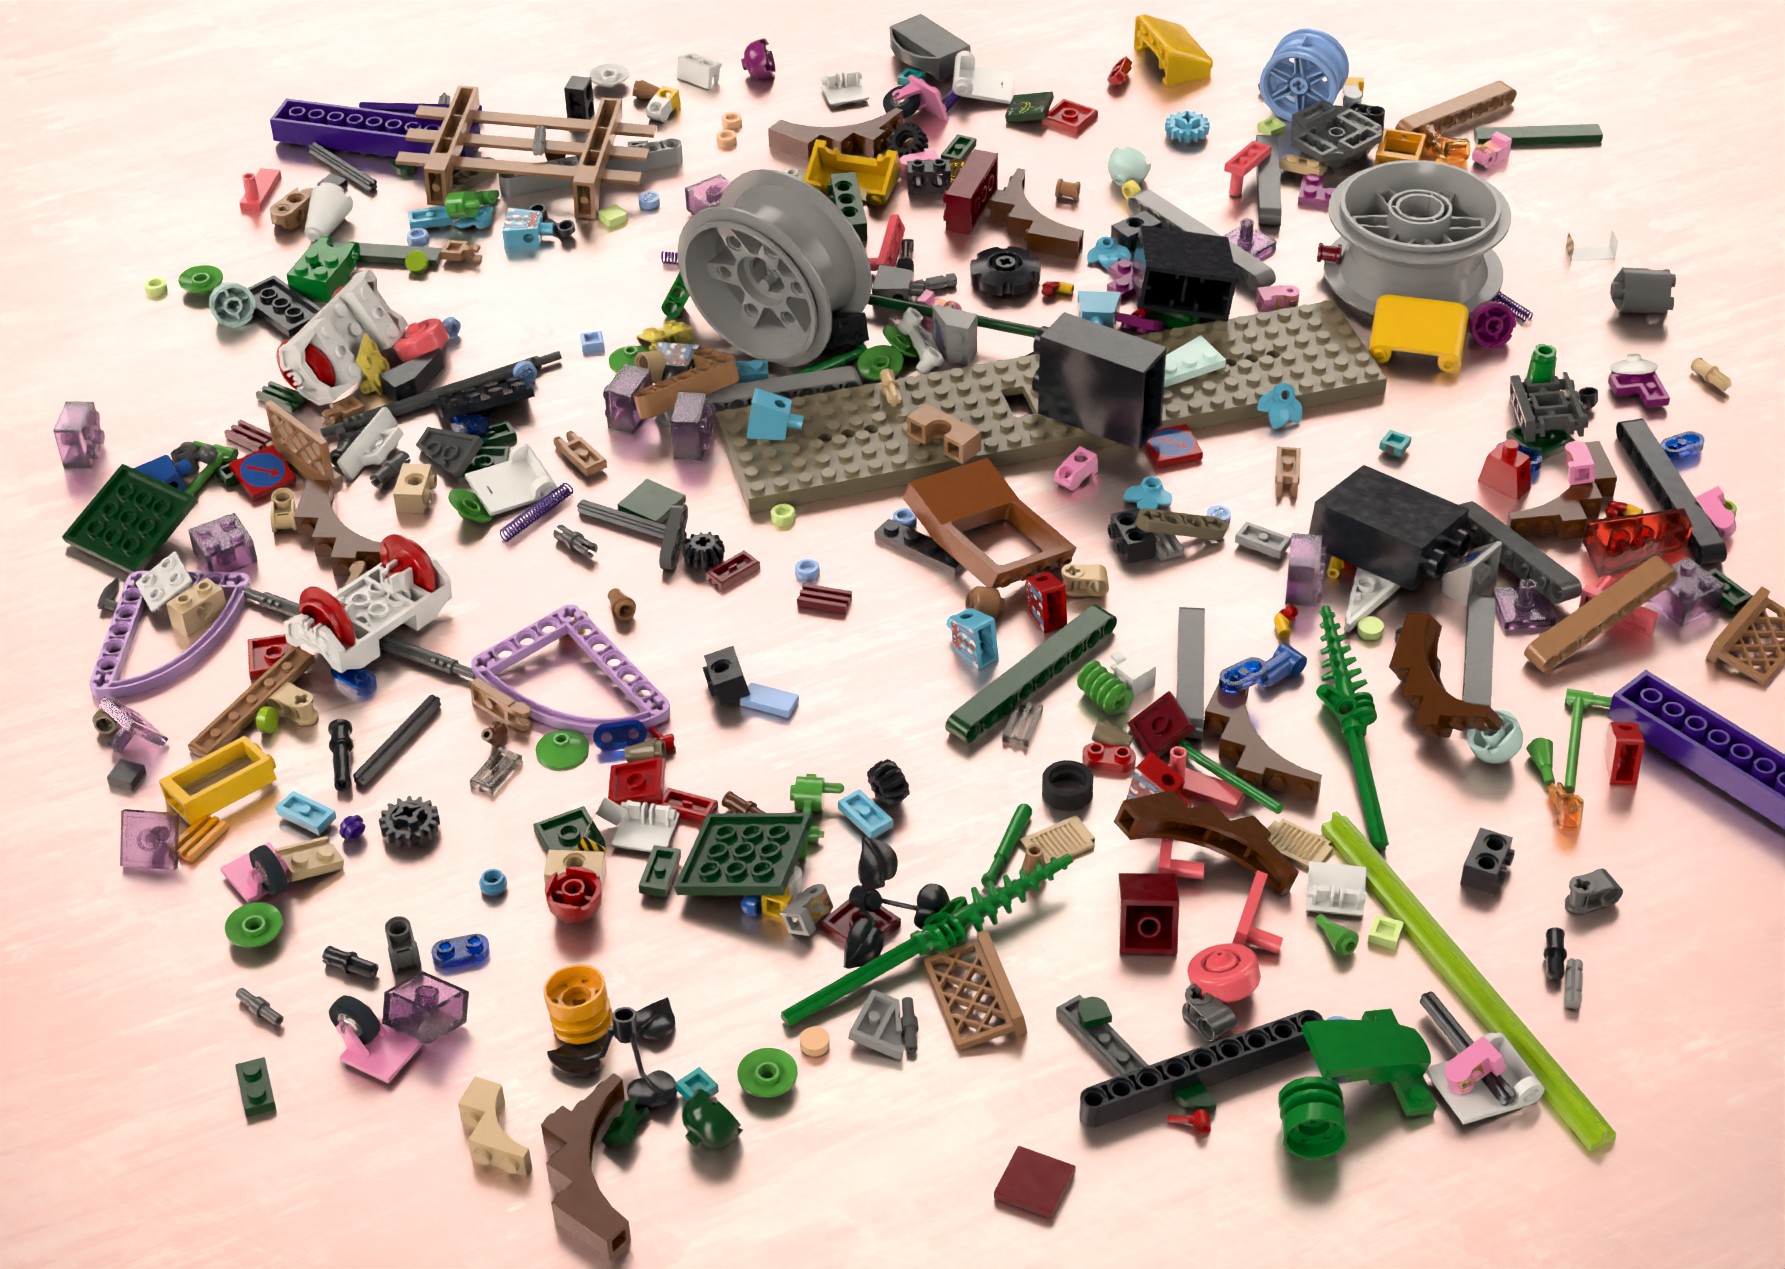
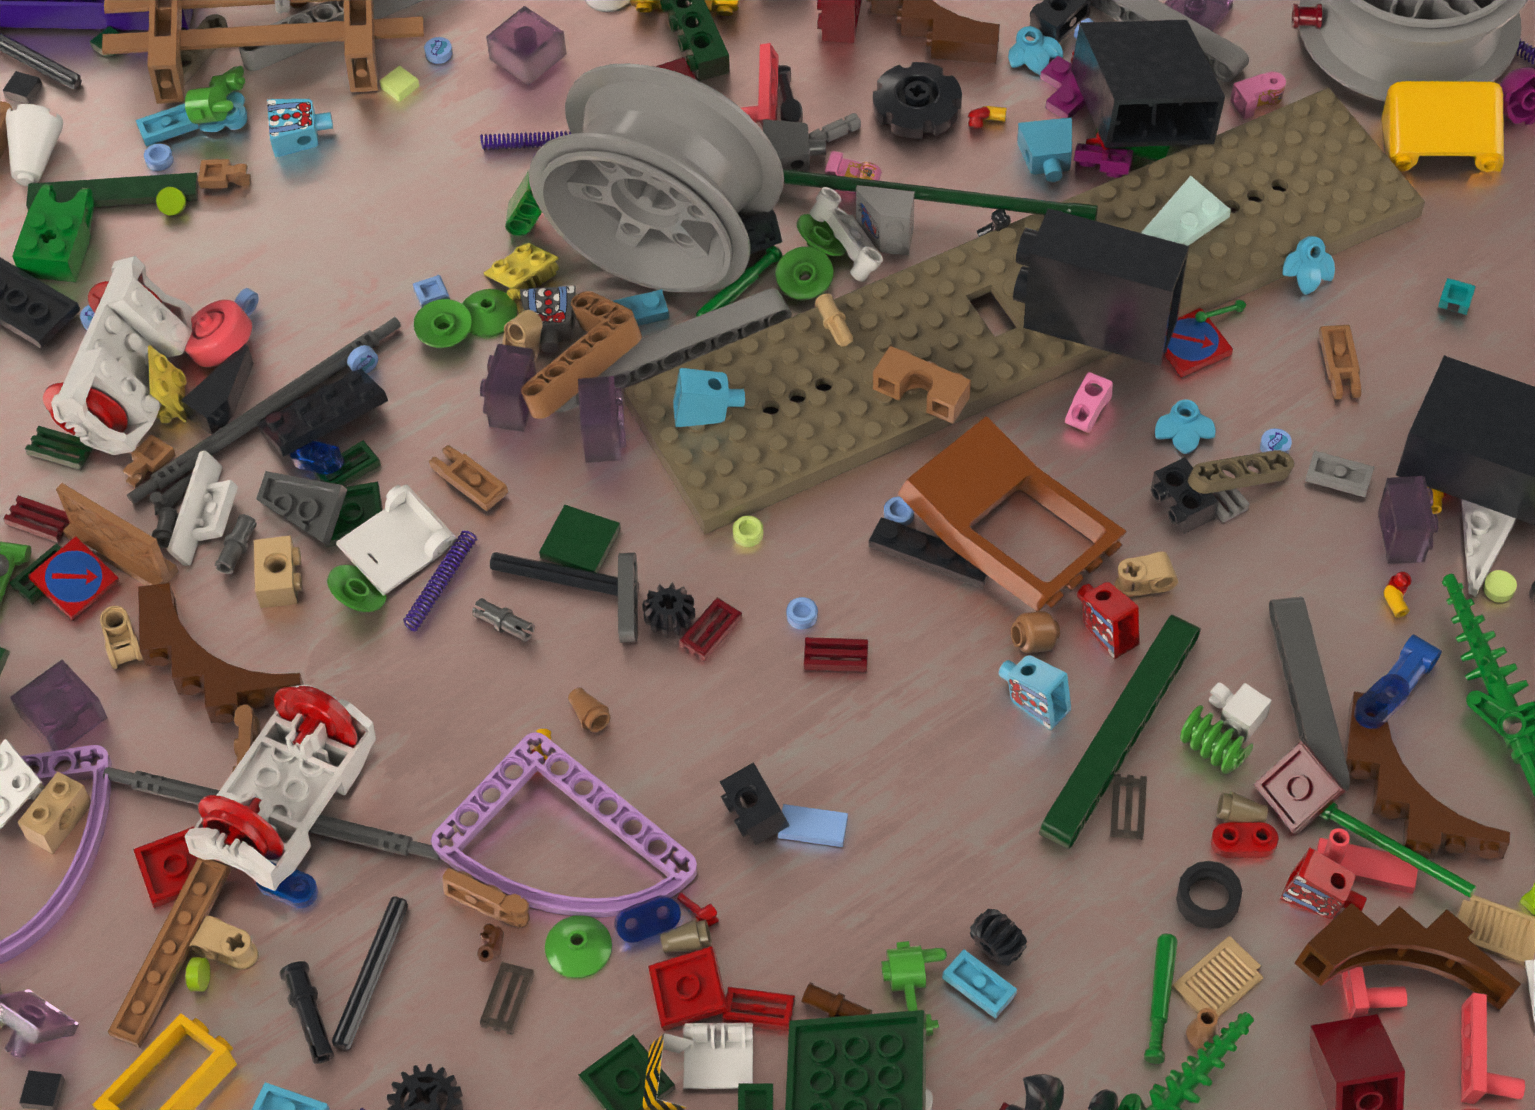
camera: 10 degrees left, 15 degrees up
black bar [529,203,576,238] -> none
none -> bright green dish [414,299,472,348]
none -> green hinge [1195,300,1246,323]

